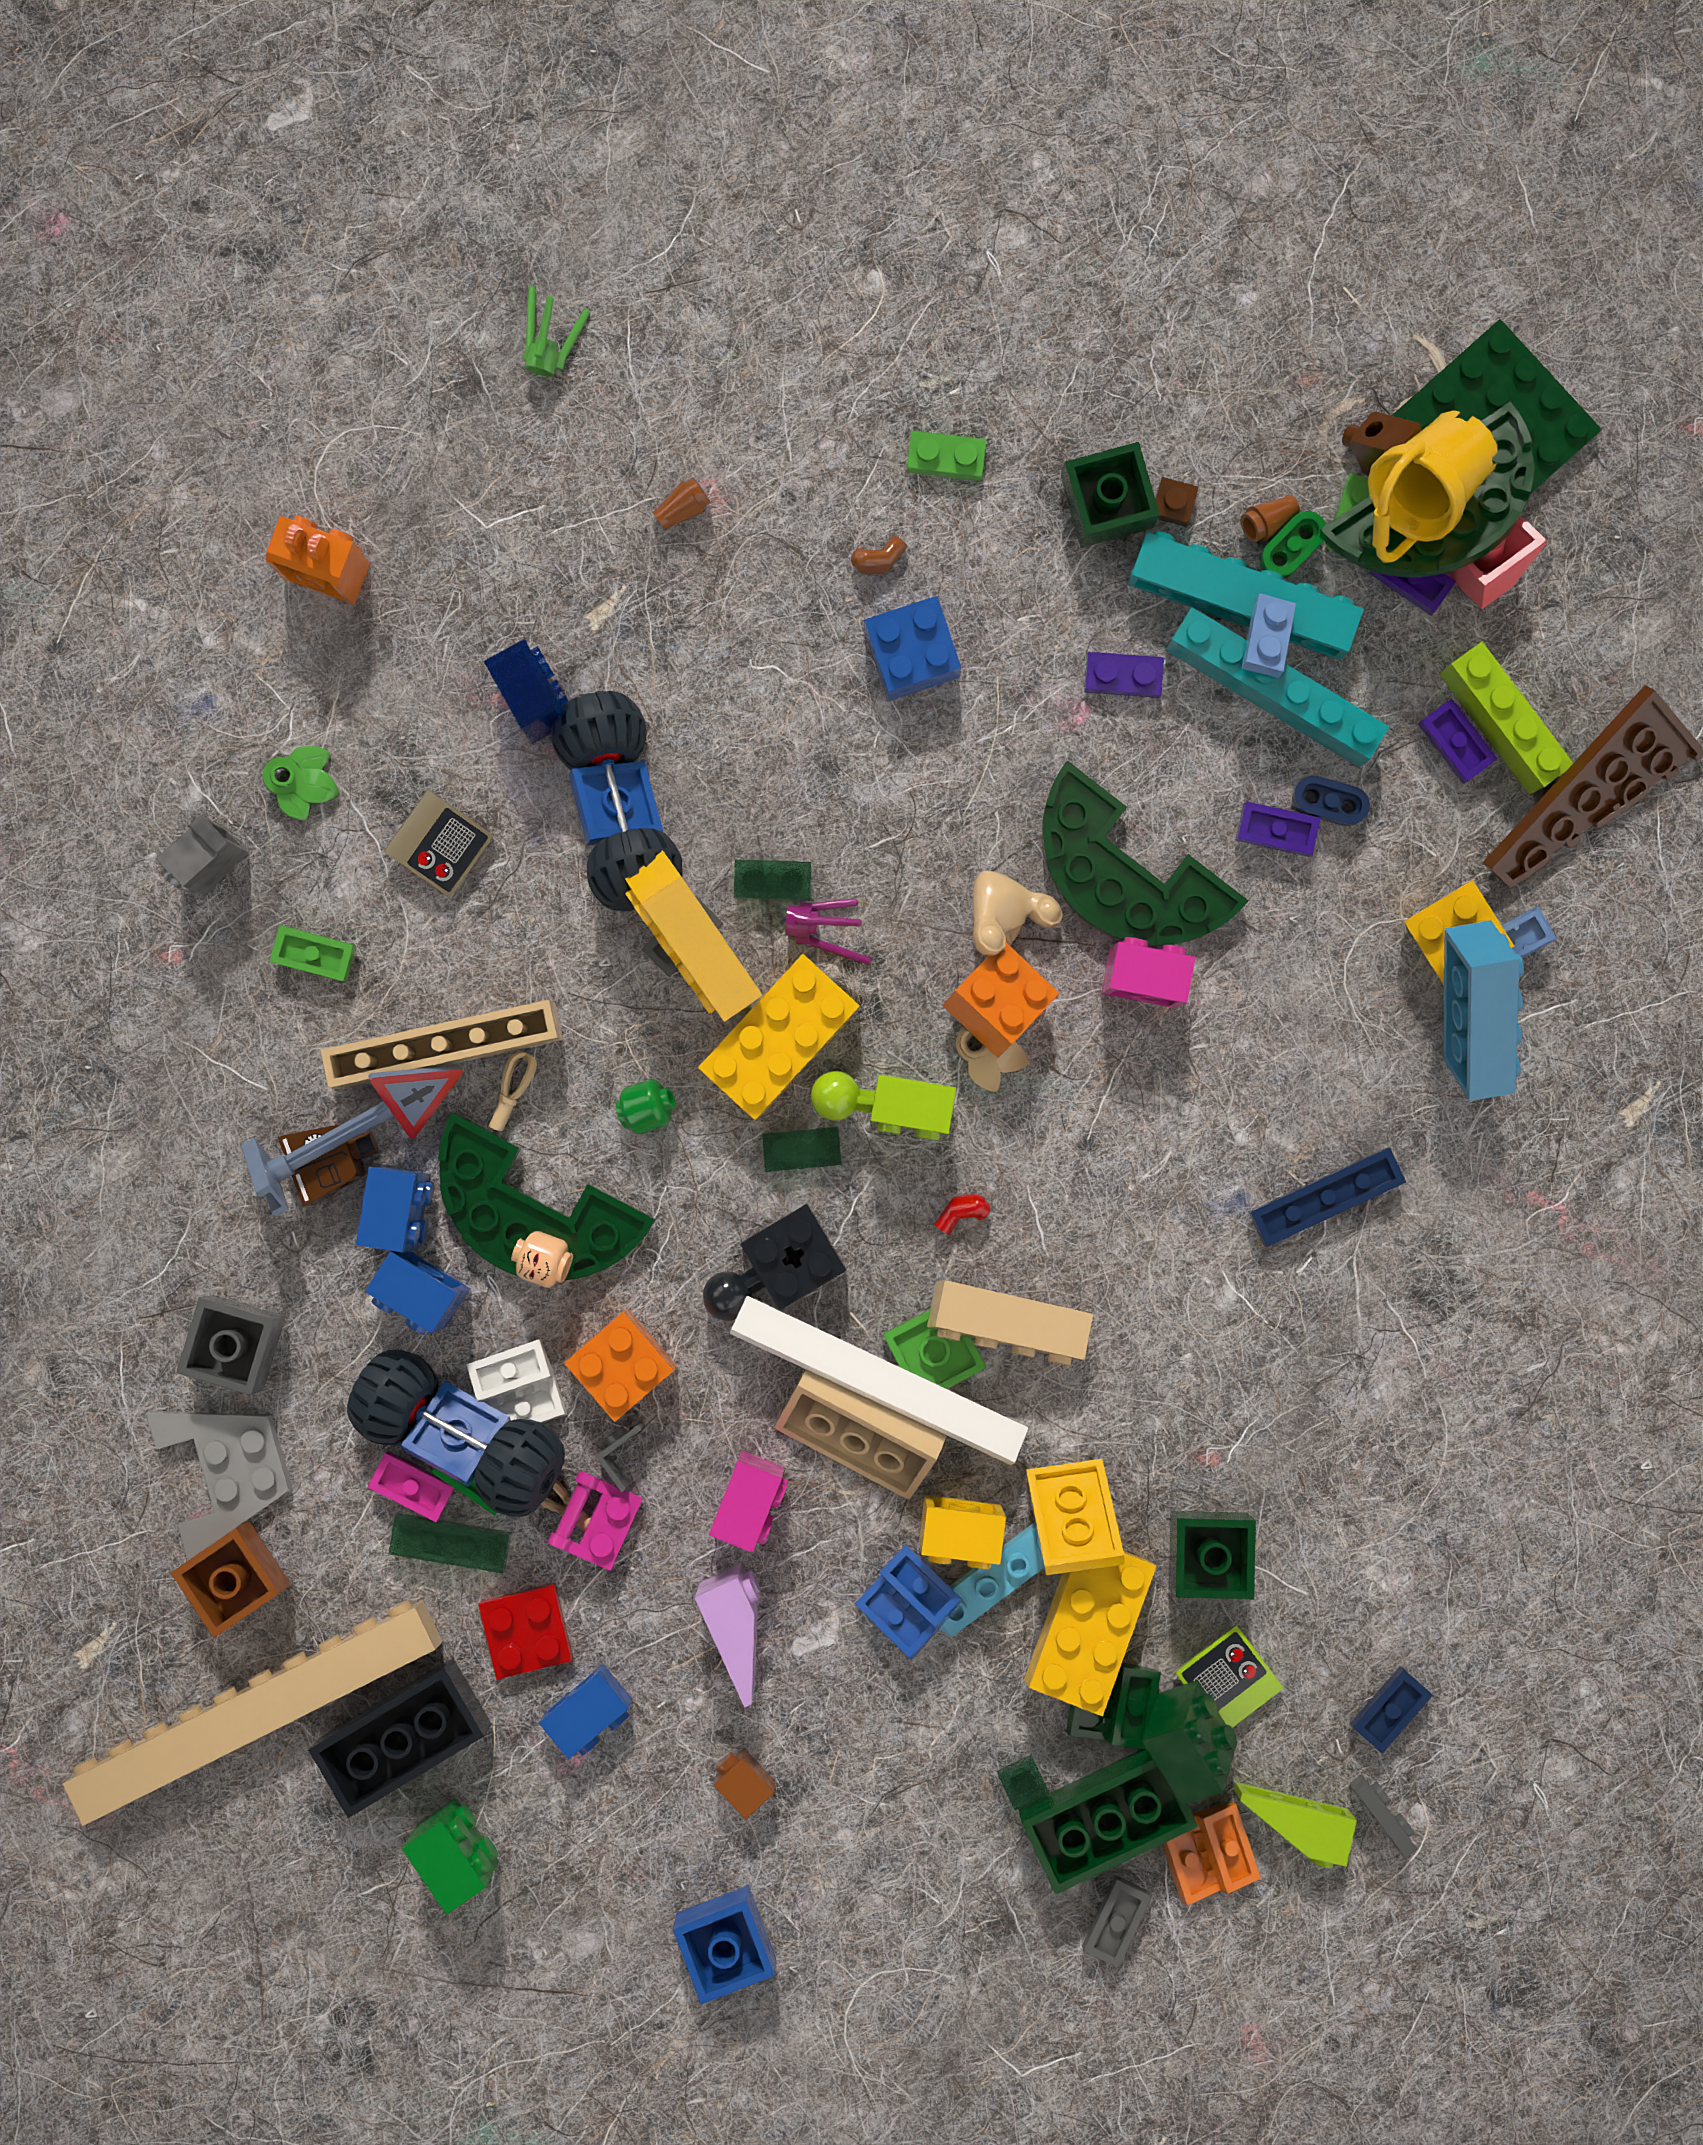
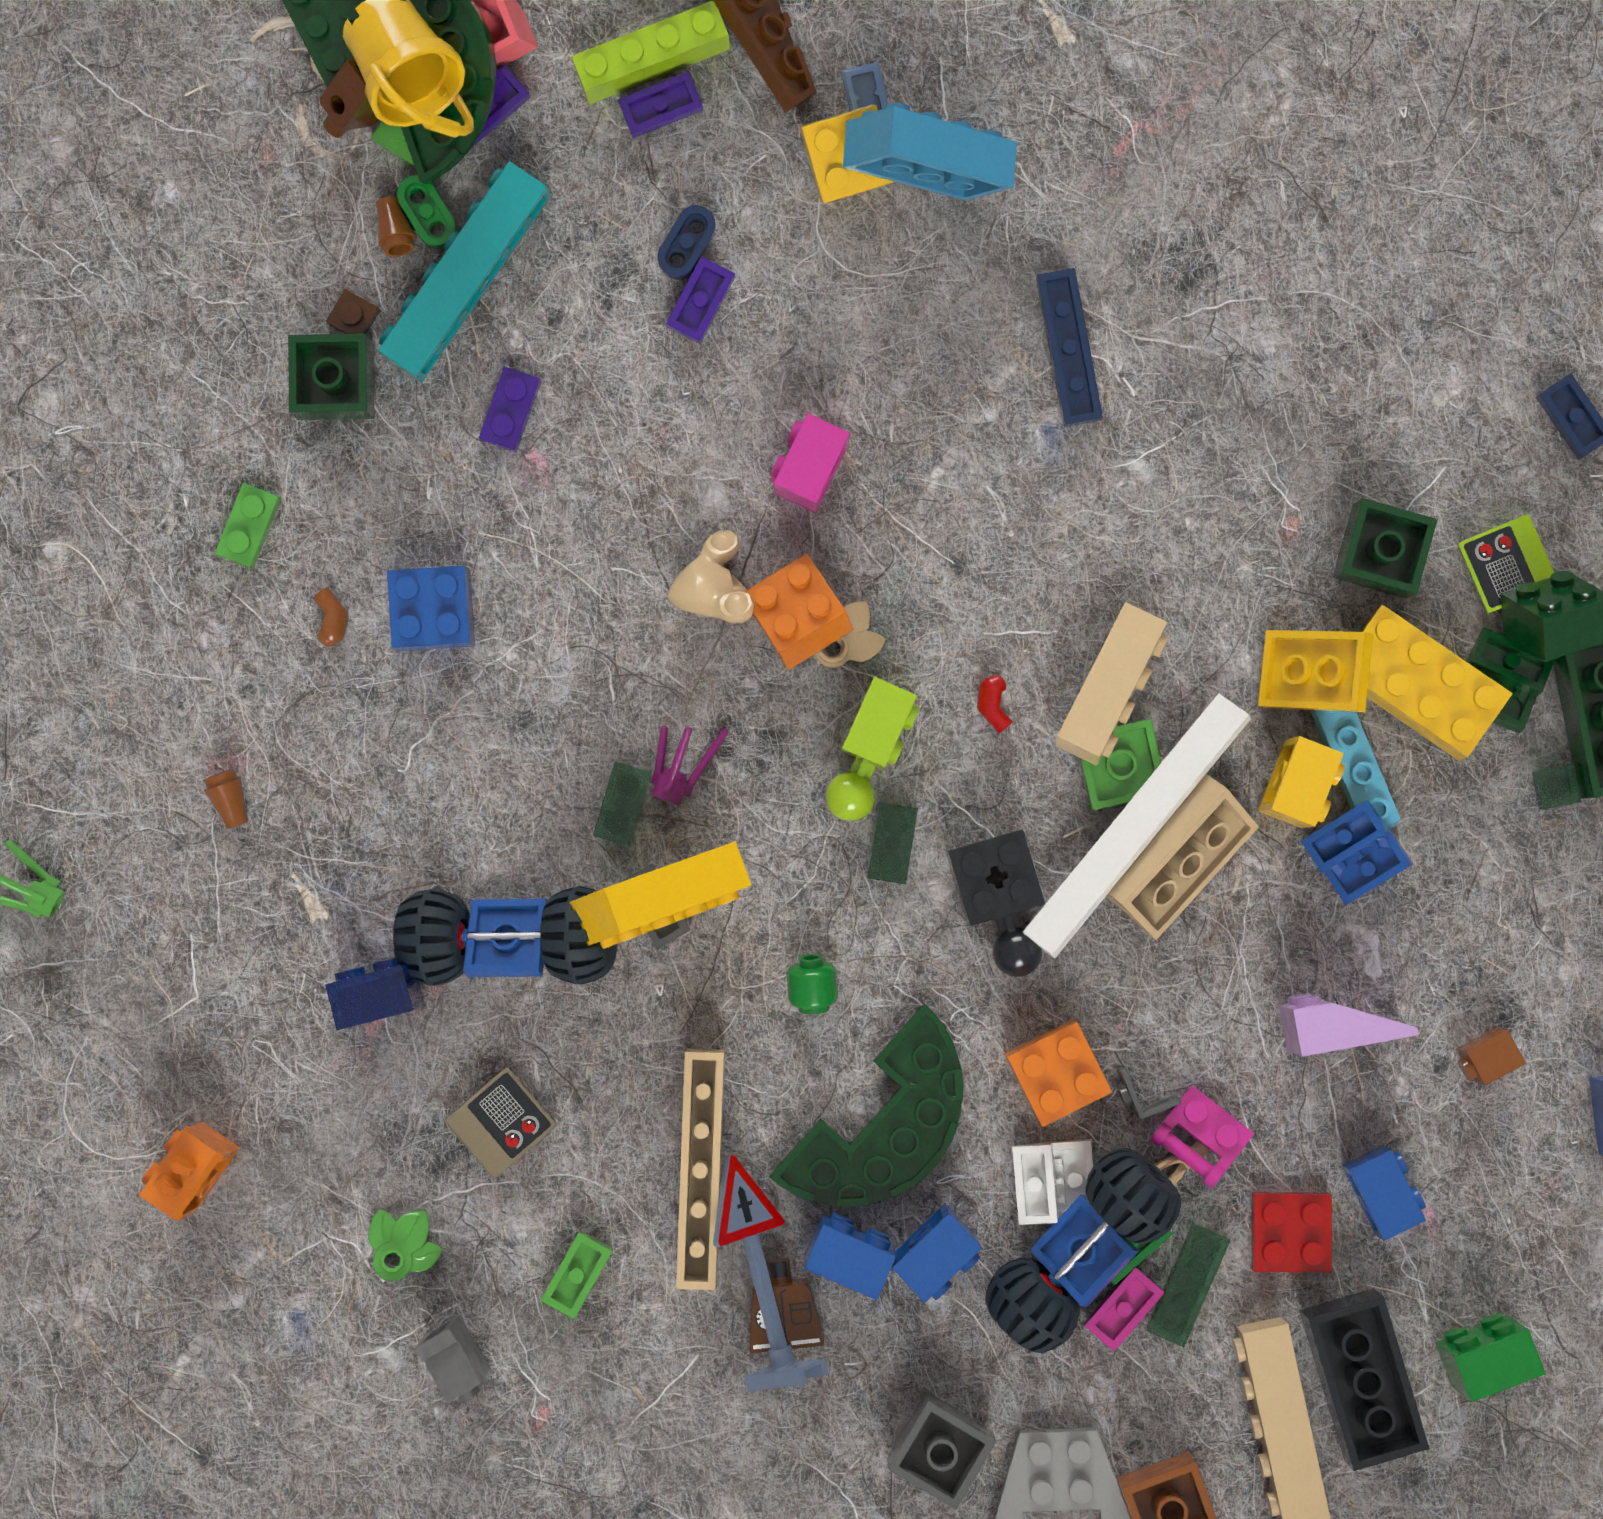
camera: 75 degrees left, 0 degrees up
tan piece [489,1051,537,1132] -> none
light nougat head [511,1231,573,1288] -> none
yellow brick [698,954,860,1121] -> none
dark pink brick [709,1450,788,1553] -> none
dark green plate [1042,761,1249,946] -> none
teal brick [1165,607,1390,768] -> none
medium blue plate [1242,593,1296,678] -> none

